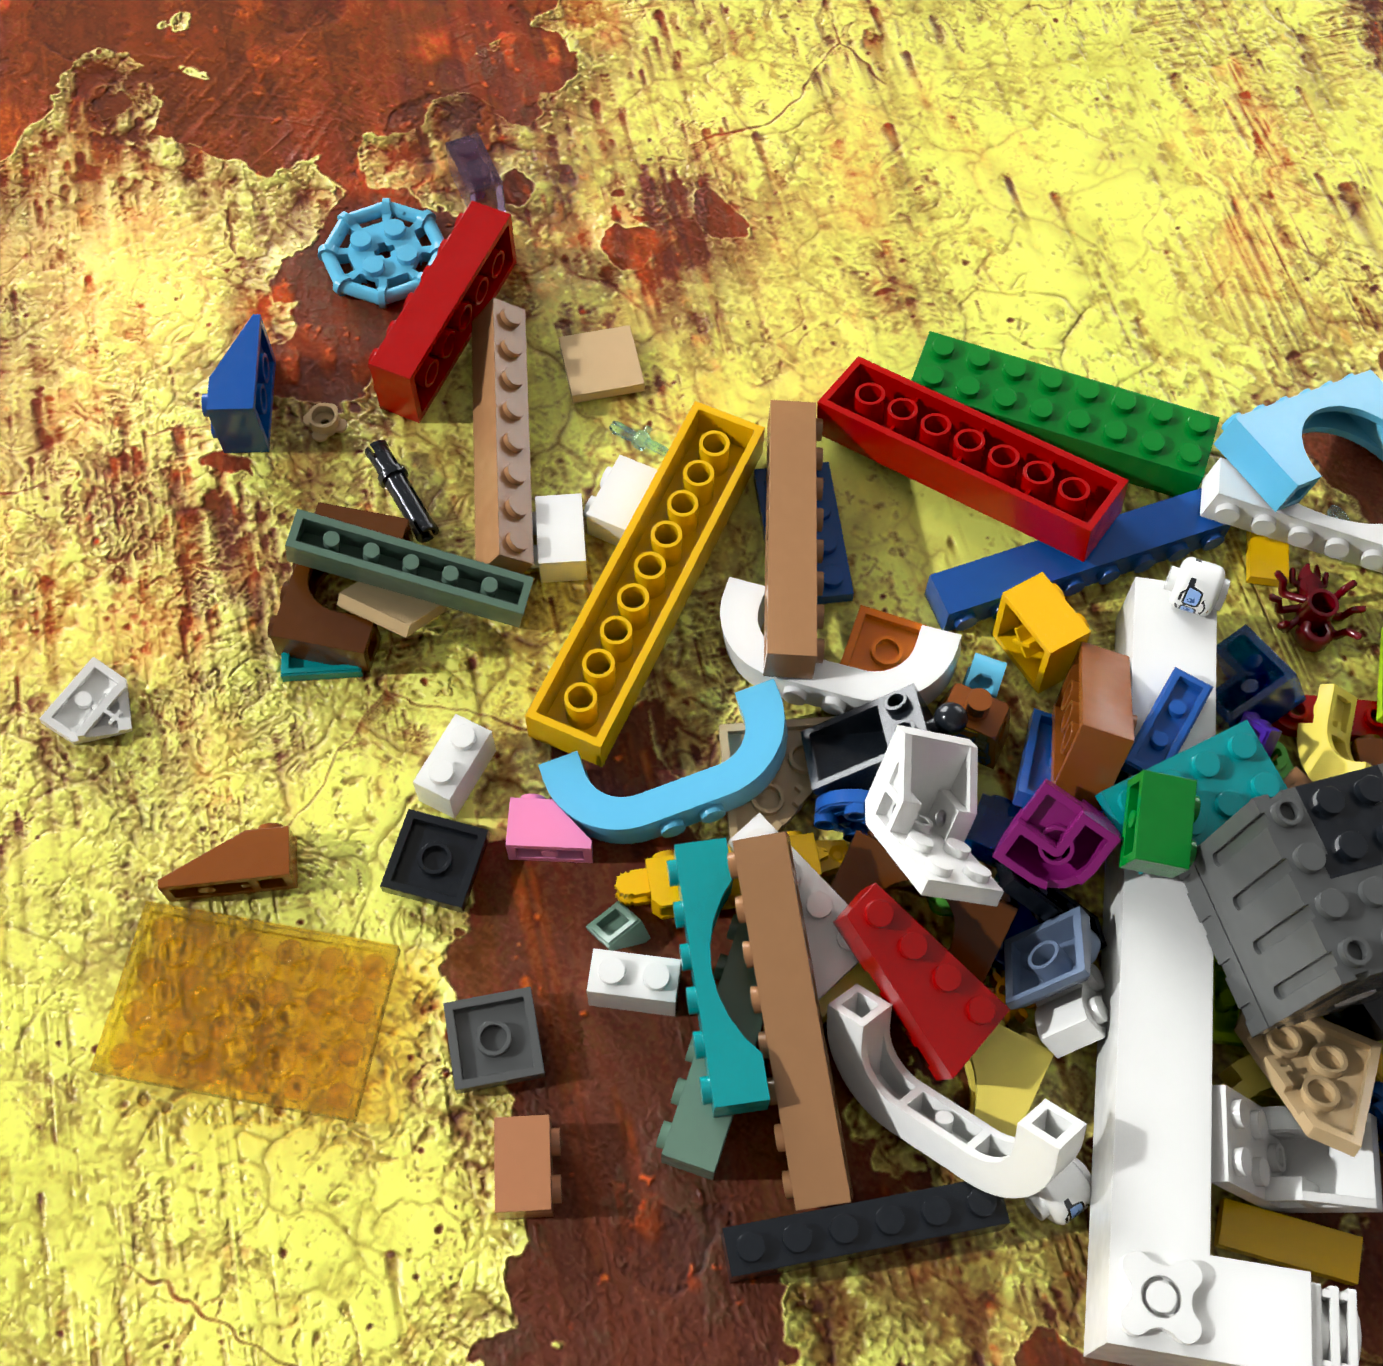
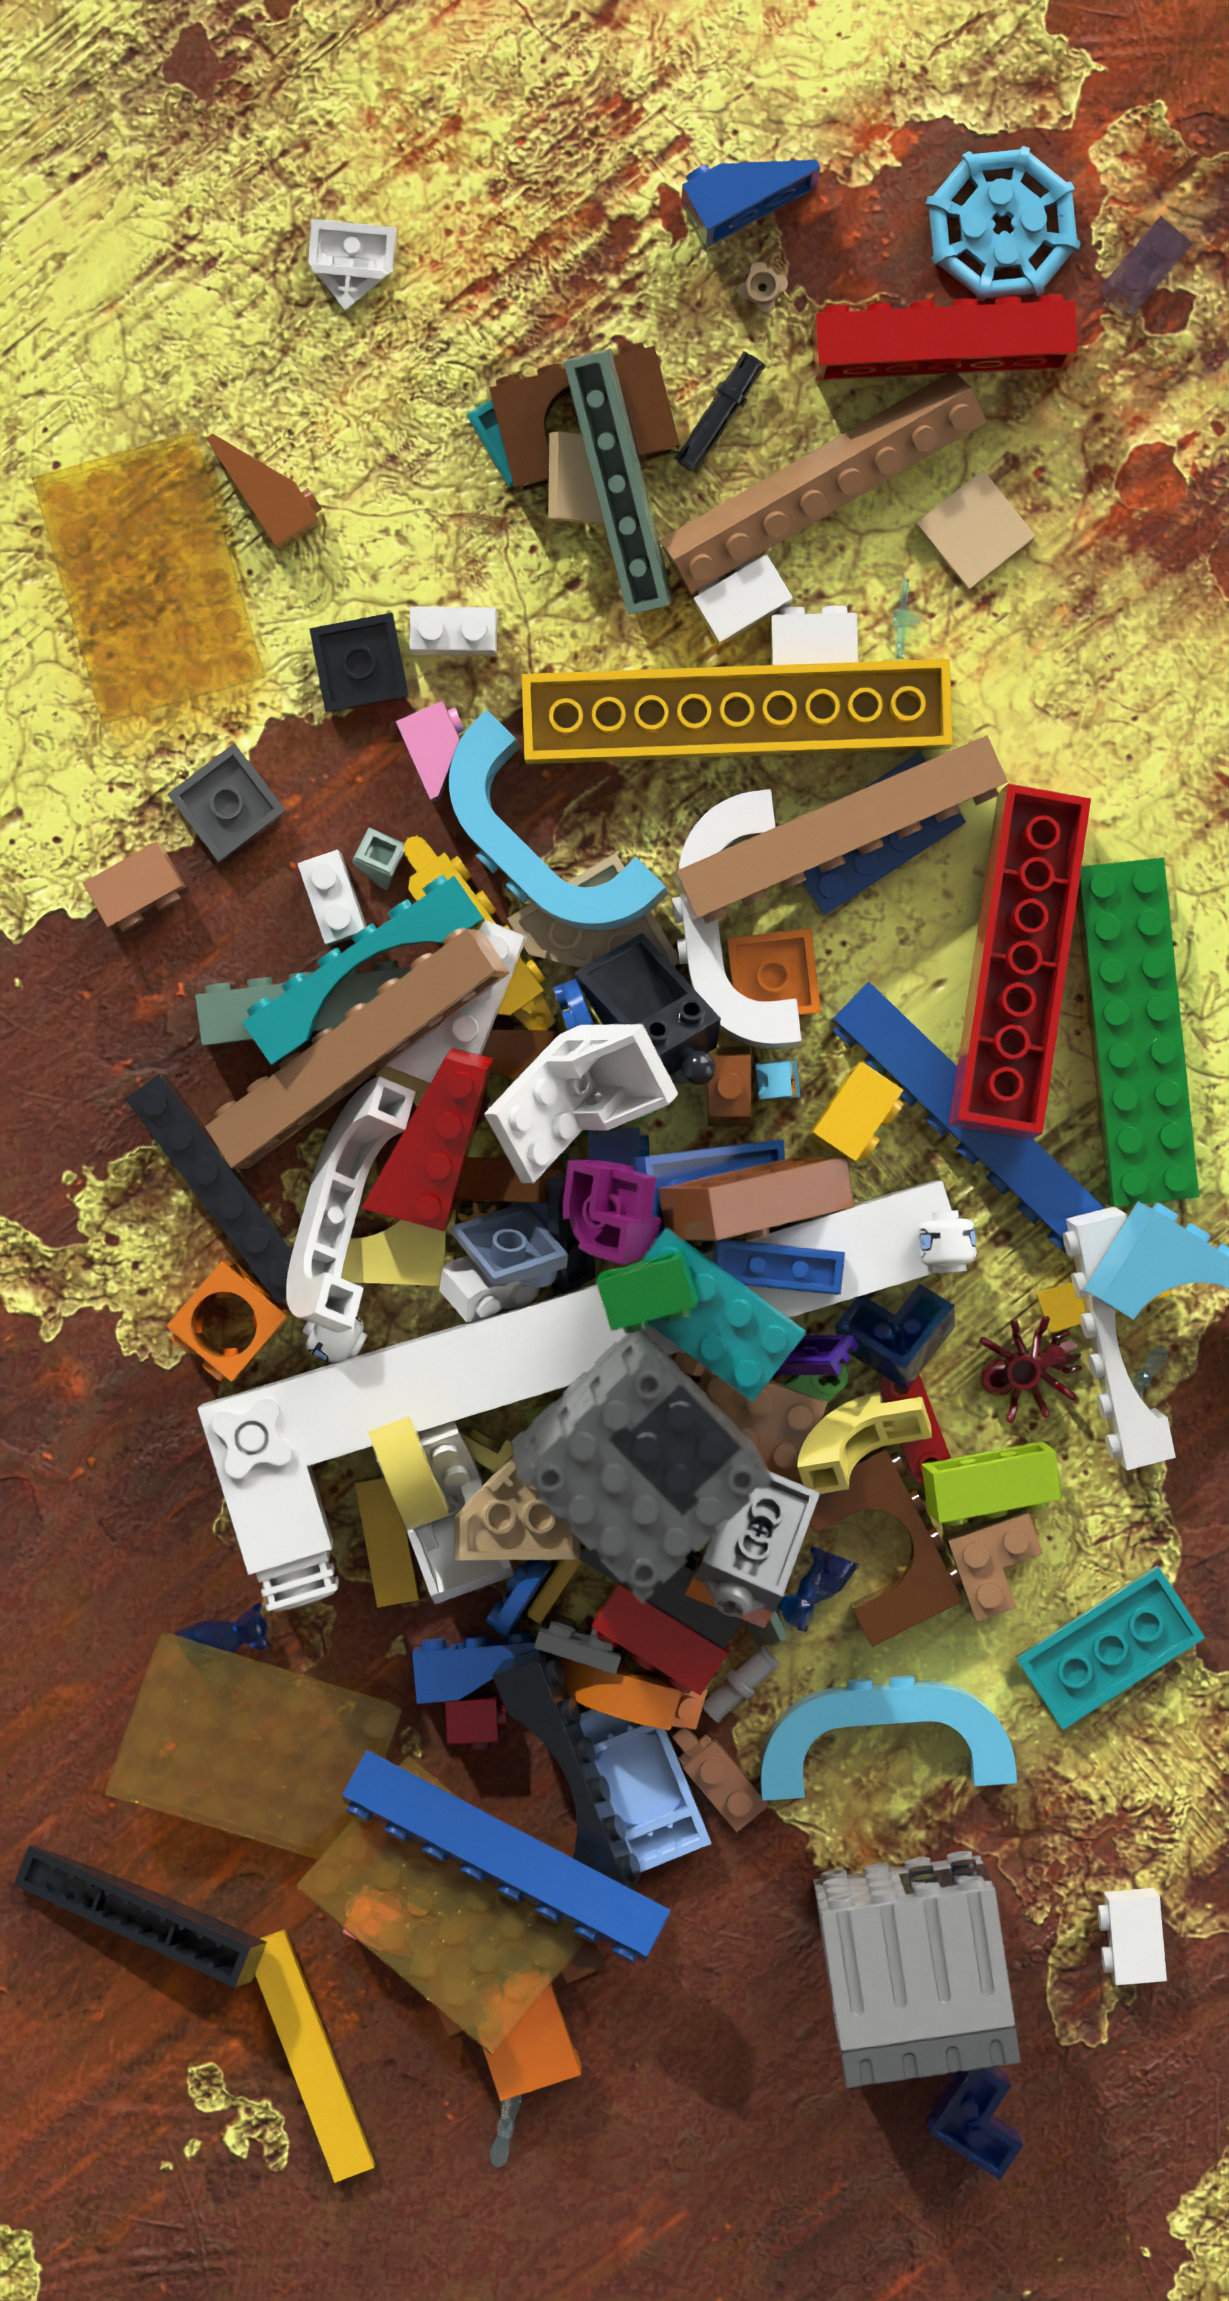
camera: 65 degrees right, 25 degrees up
none -> orange brick [166,1258,293,1382]
none -> light yellow arch [368,1417,449,1530]

